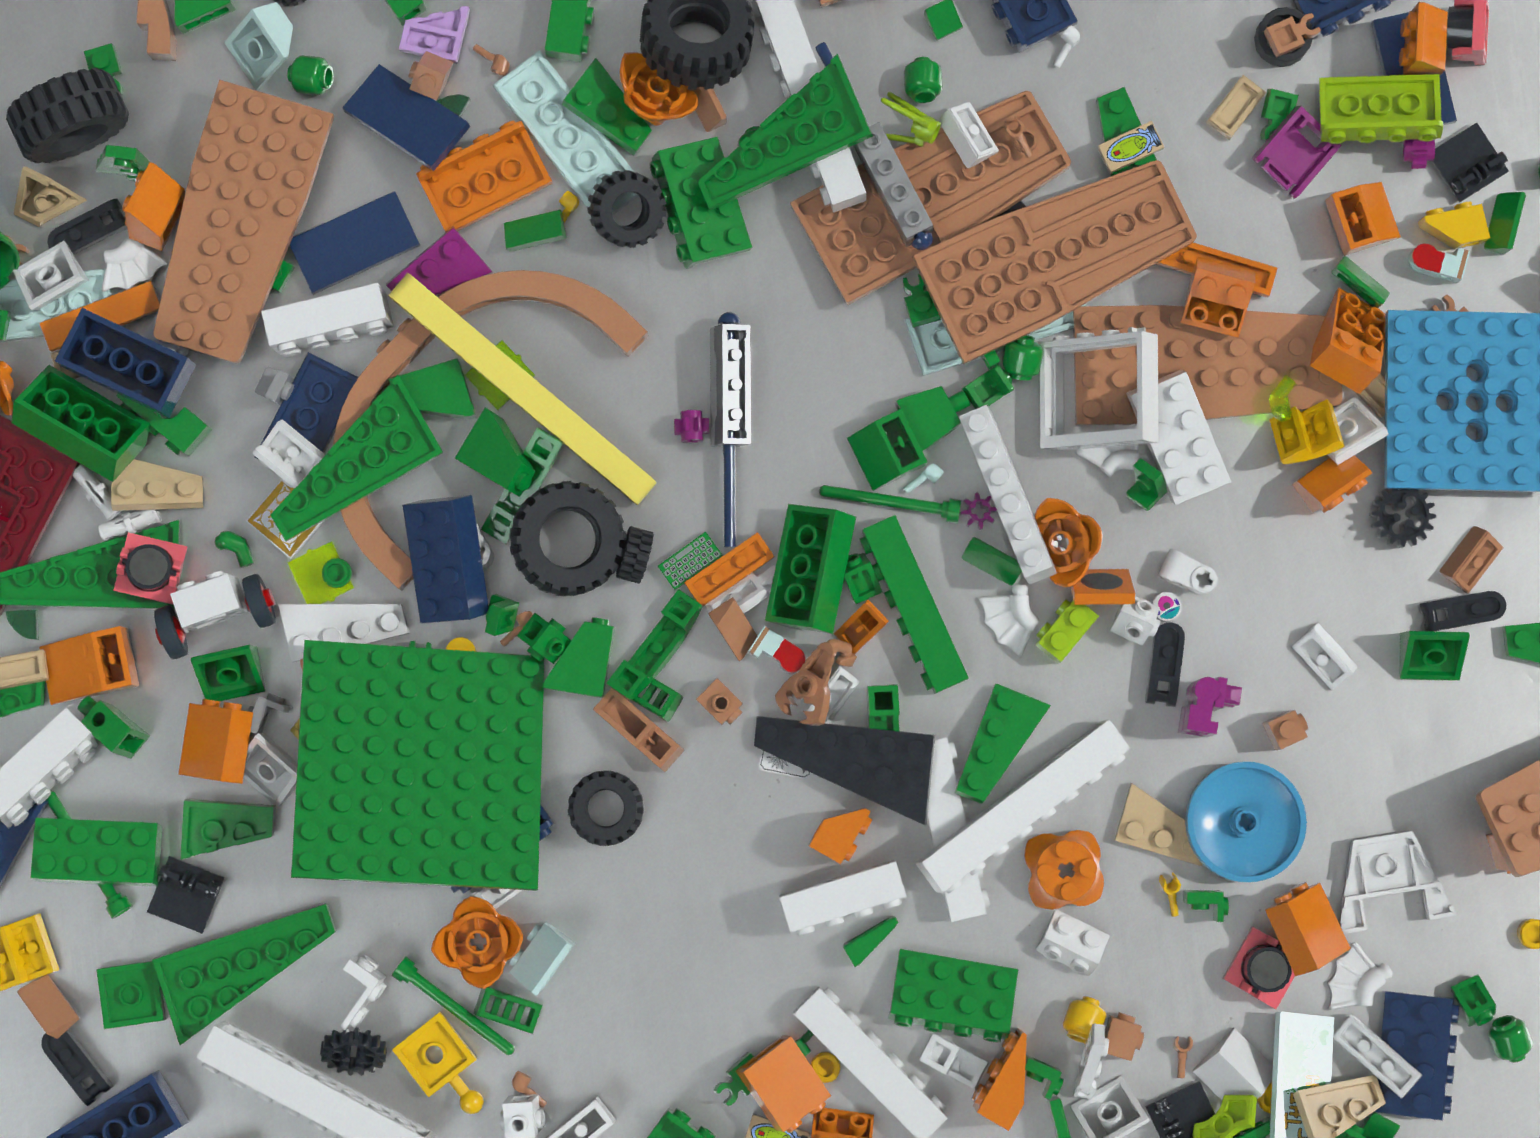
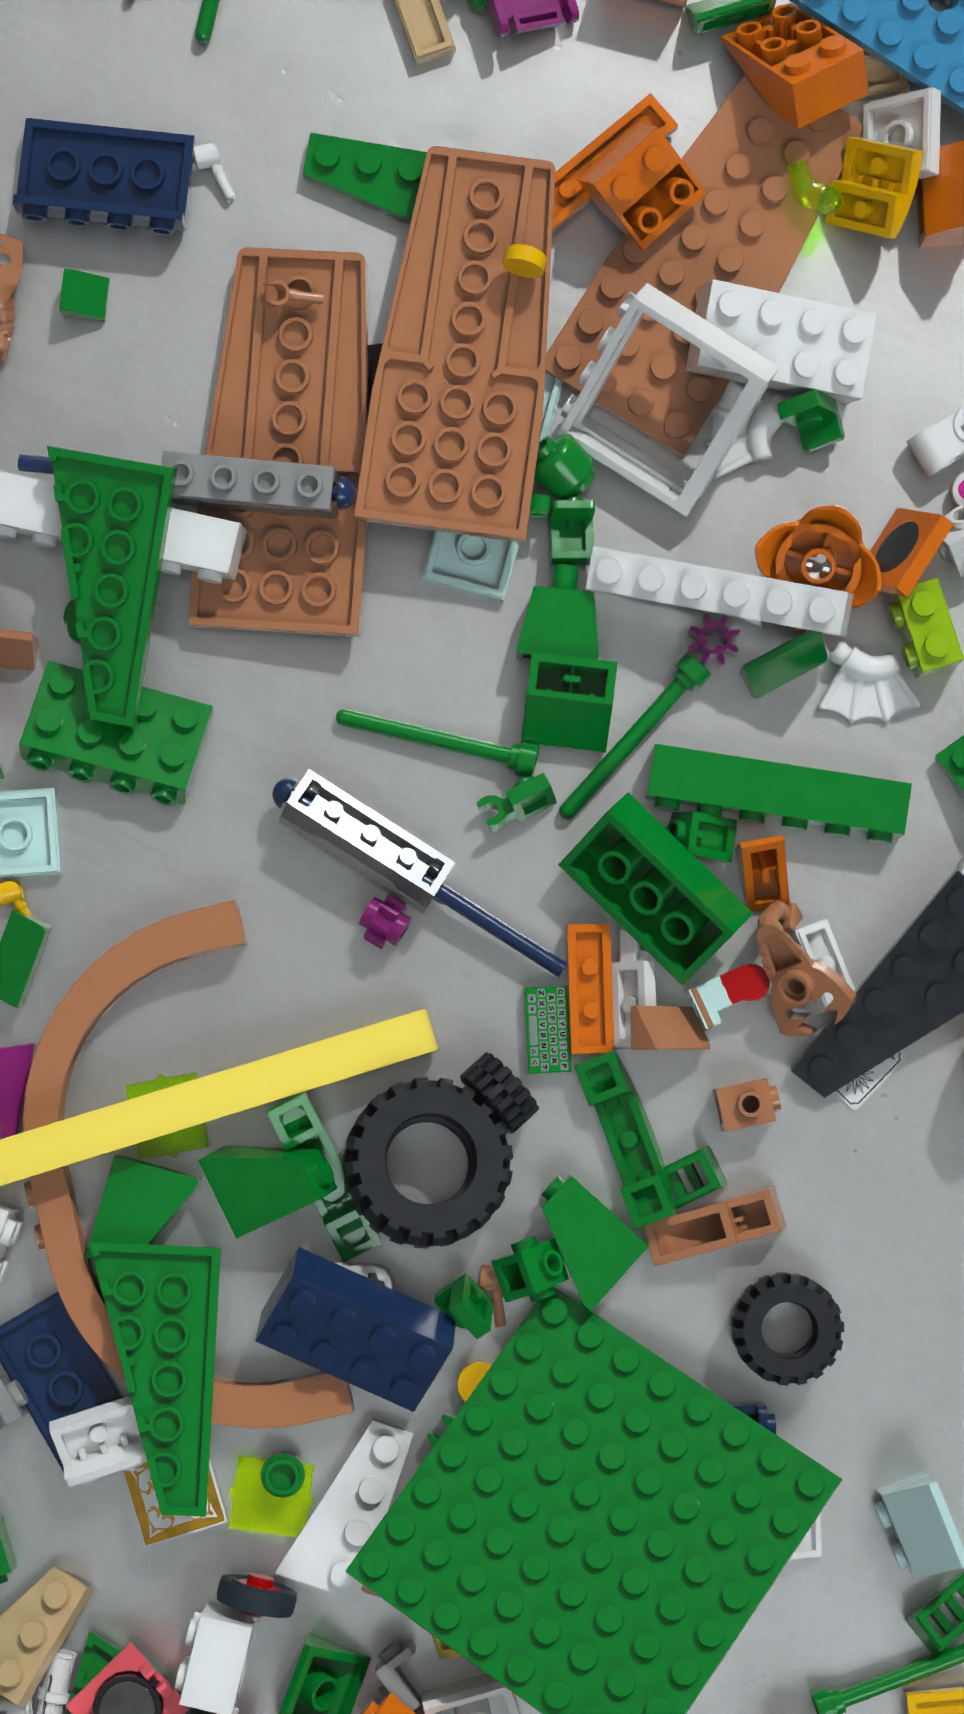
camera: 55 degrees left, 0 degrees up
green arm [214,531,254,568] -> none
orange brick [431,896,523,989] -> none
black tyre [587,170,667,248] -> none
green brick [867,684,900,731] -> none
lime plant [881,92,941,147] -> none
green plate [903,273,941,328] -> none
light aqua hand [903,464,944,493] -> none
green head [904,57,943,103] -> none
white slope [939,102,999,168] -> none
tile [1097,121,1164,174] -> none
none -> green piece [336,709,540,777]
none -> green plate [476,772,557,832]
none -> yellow tile [502,244,547,278]

